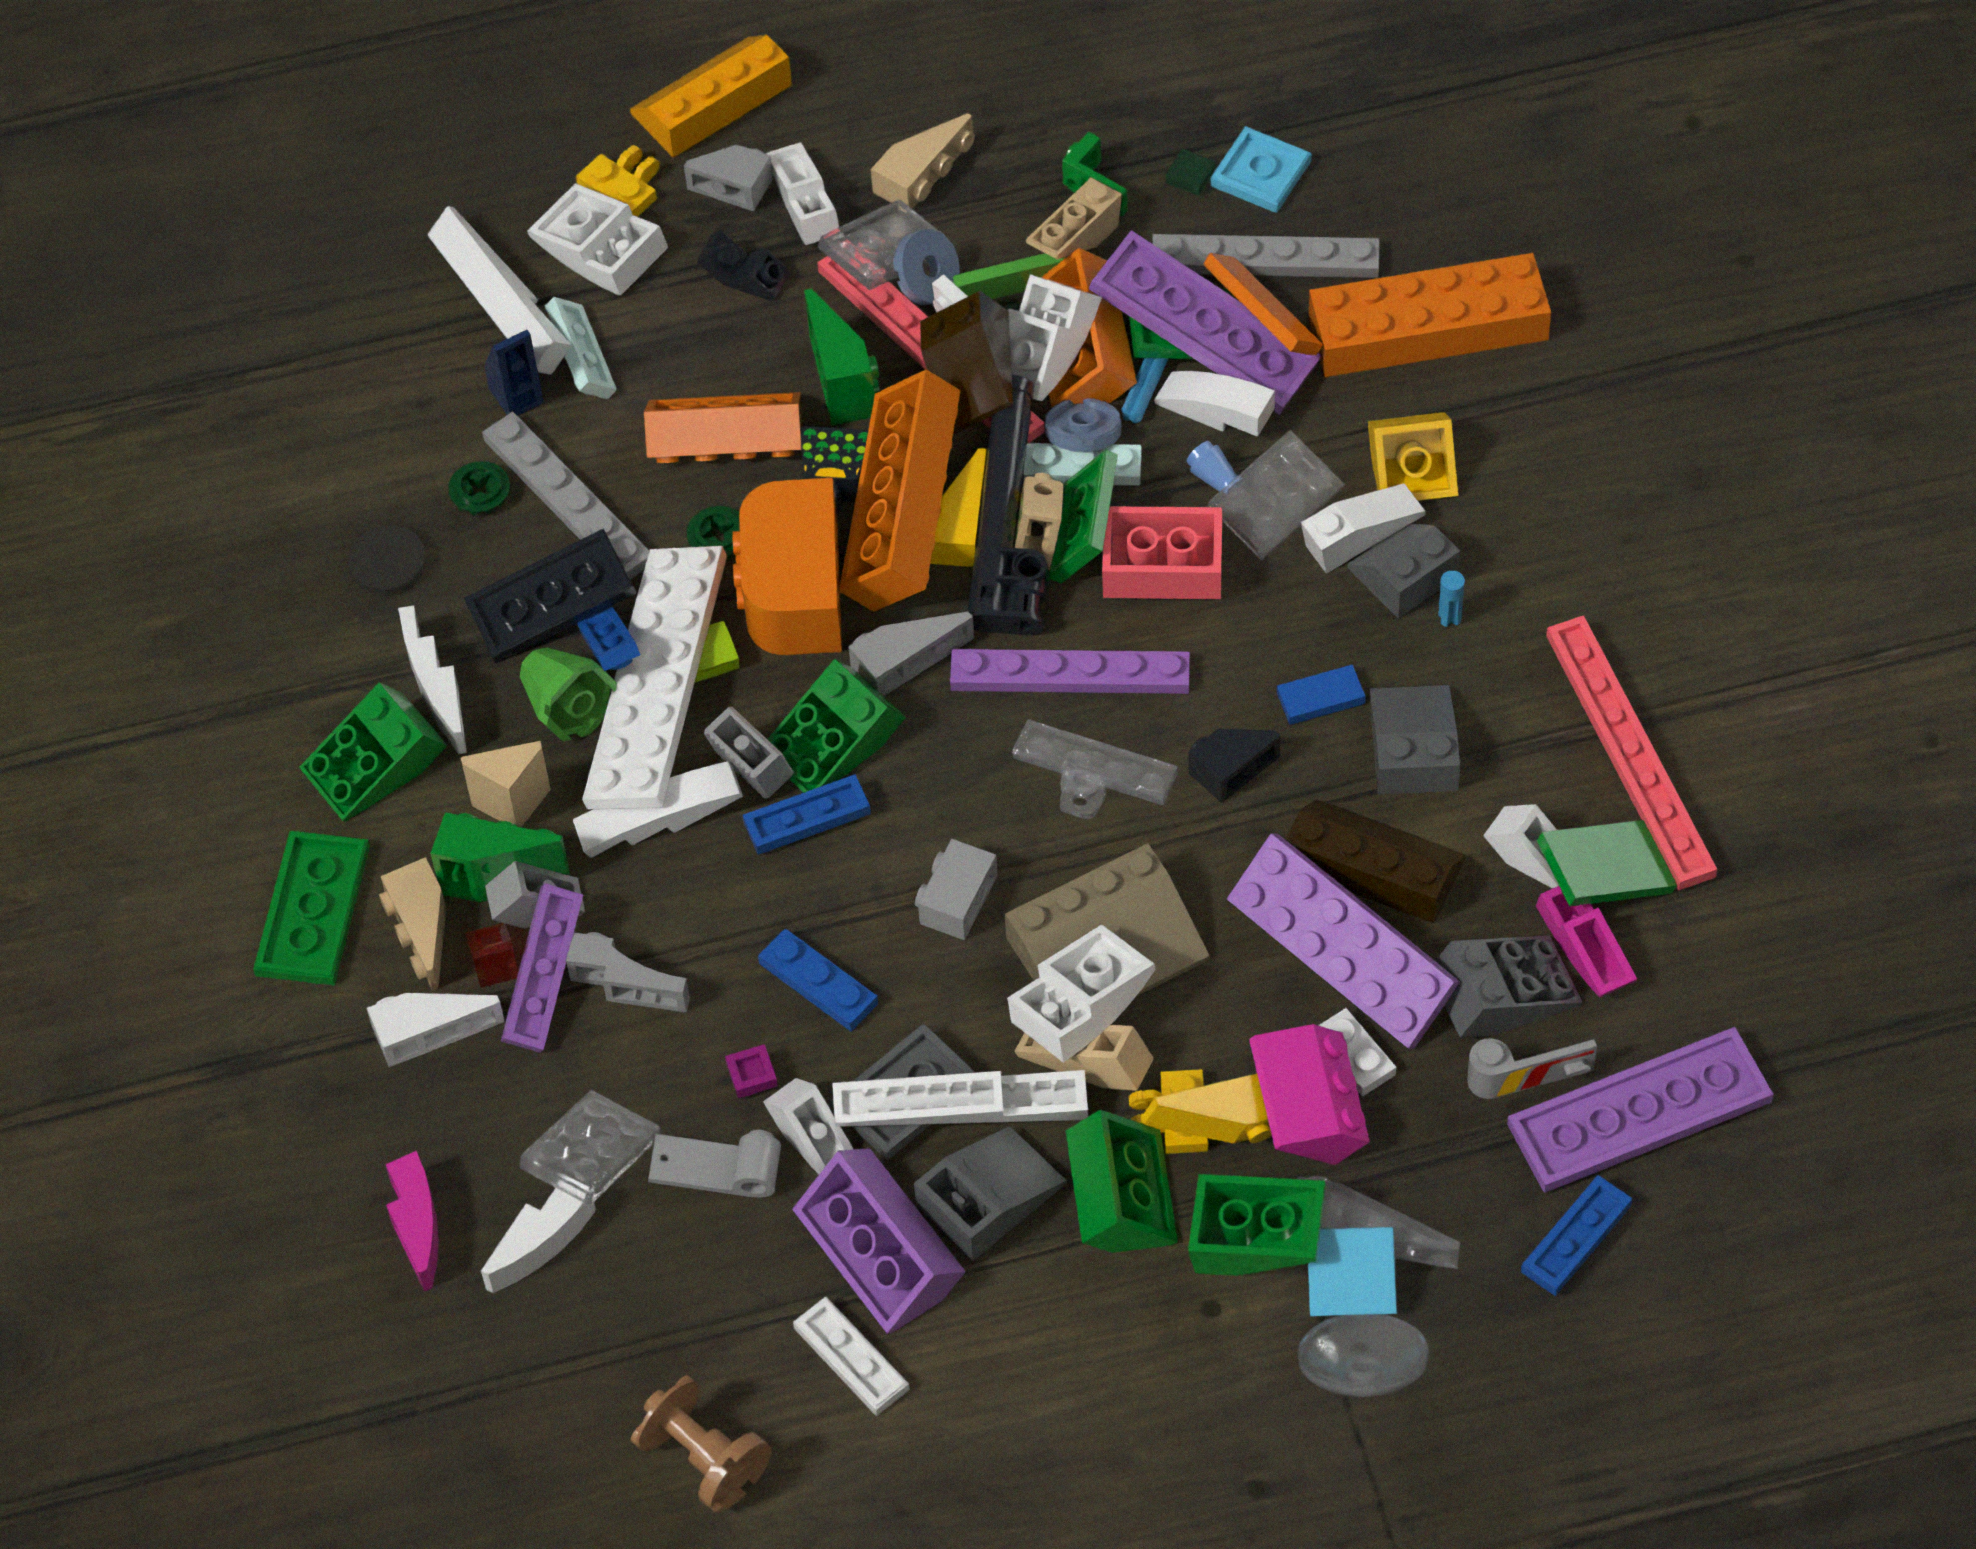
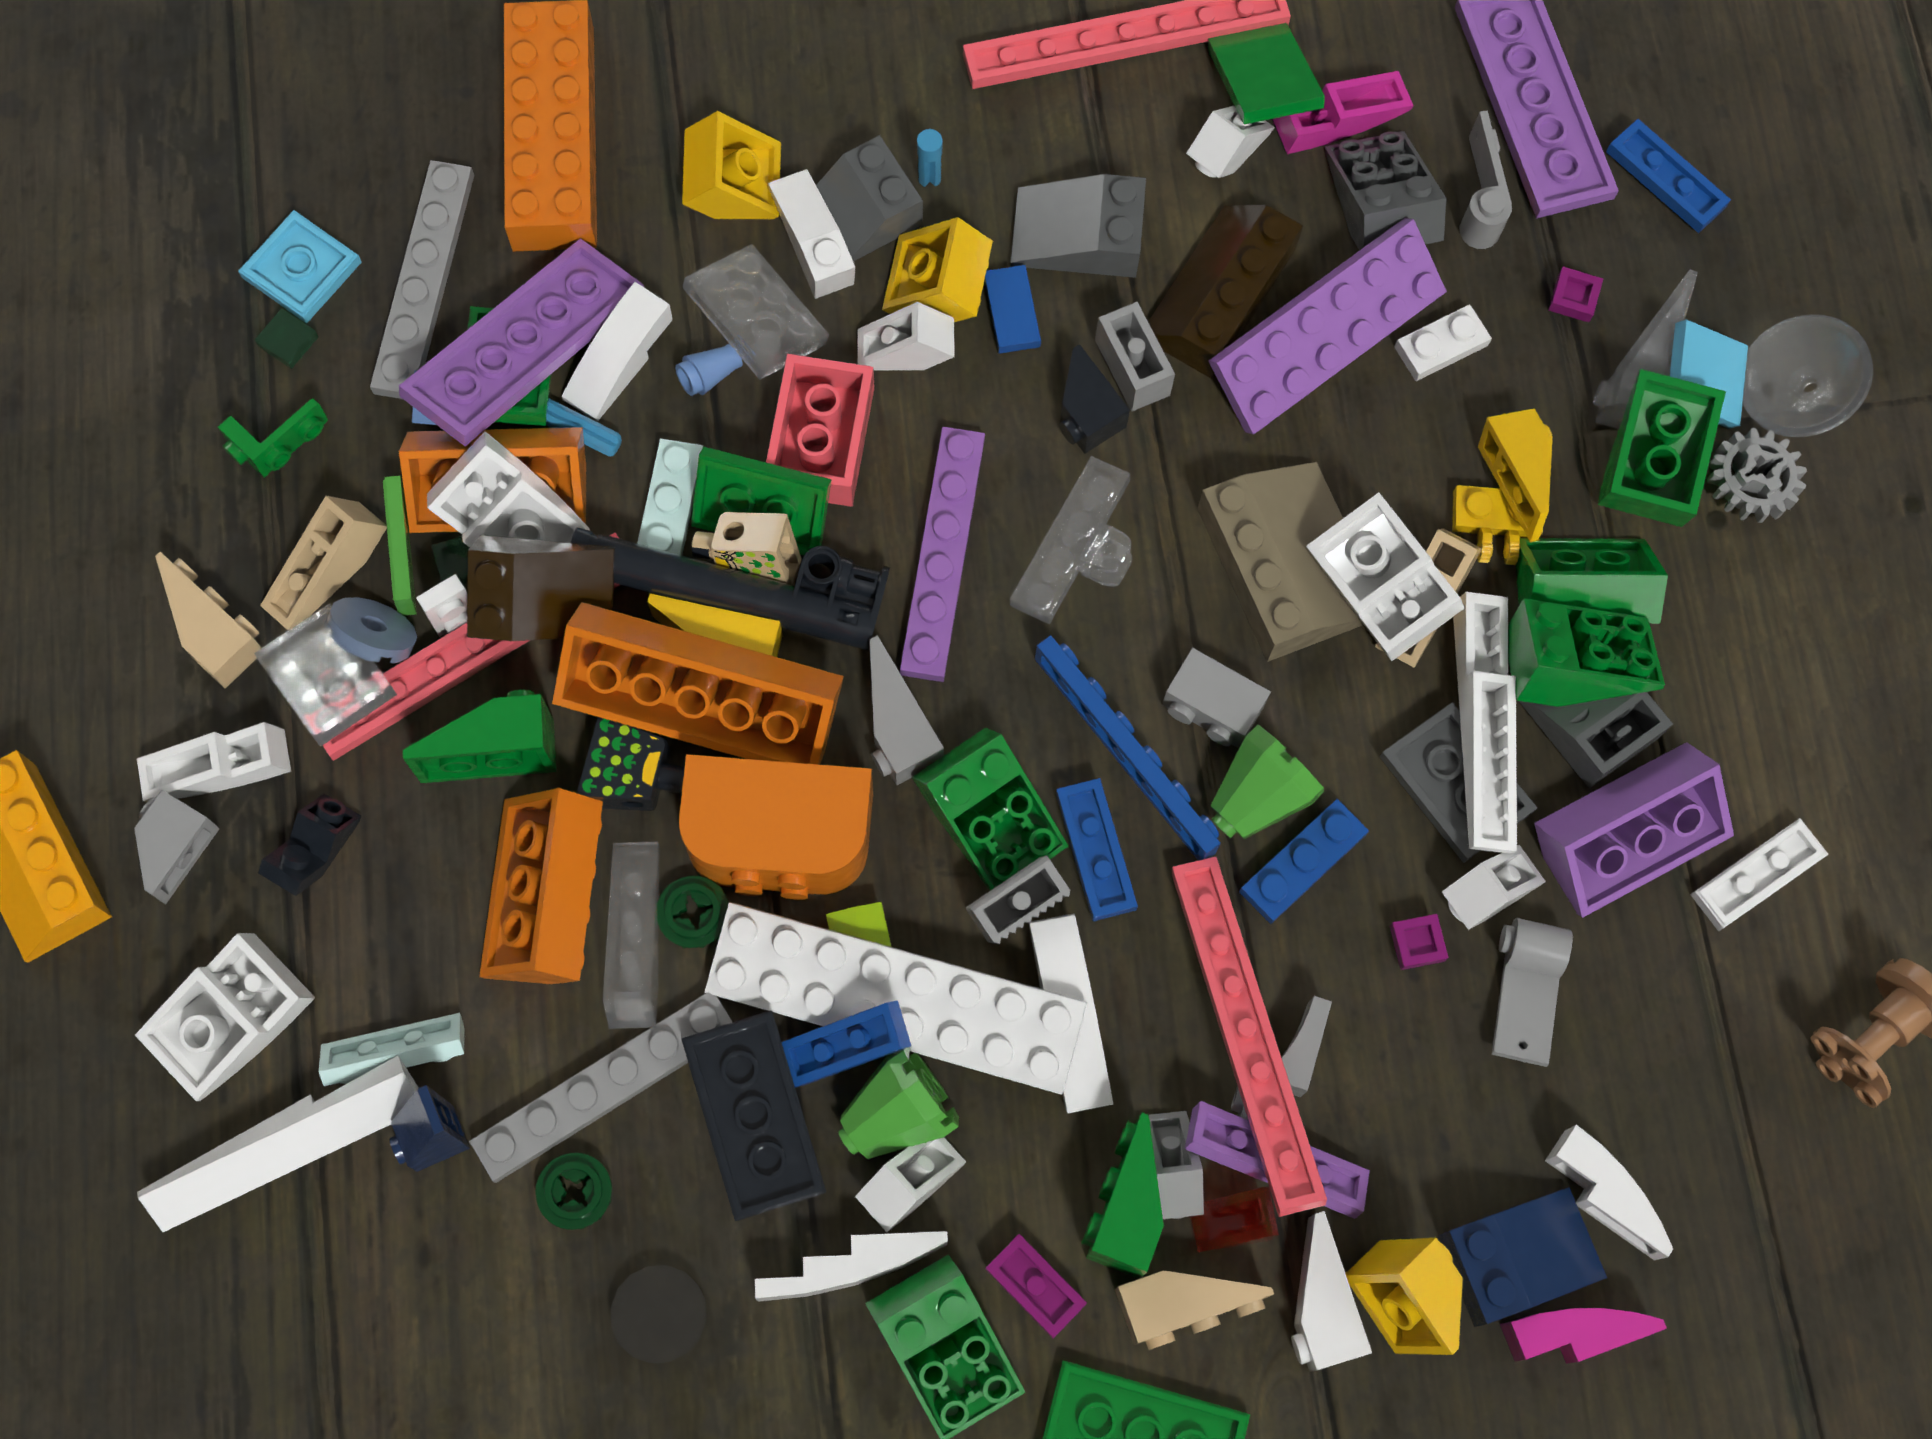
camera: 90 degrees left, 15 degrees up
tan slope [461,741,551,827] -> none
clear plate [519,1090,660,1206] -> none
yellow hinge [576,145,660,217] -> none
tan slope [1026,178,1122,260] -> none
sand blue tile [1045,398,1121,452] -> none
orange tile [1203,253,1323,356] -> none
dark pink slope [1249,1024,1370,1165] -> none
none -> tan slope [260,496,387,631]
none -> clear slope [603,842,659,1029]
none -> white slope [855,1137,966,1232]
none -> white slope [858,302,954,370]
none -> yellow slope [882,217,993,322]
none -> magenta plate [985,1234,1087,1339]
none -> blue plate [1035,635,1221,861]
none -> light grey brick [1095,302,1175,412]
none -> coral plate [1172,857,1327,1217]
none -> bright green cone [1211,725,1324,839]
none -> yellow slope [1345,1238,1463,1355]
none -> dark blue slope [1438,1187,1607,1327]
none -> green slope [1508,598,1665,707]
none -> magenta plate [1548,267,1603,323]
none -> light grey gear [1707,428,1807,523]

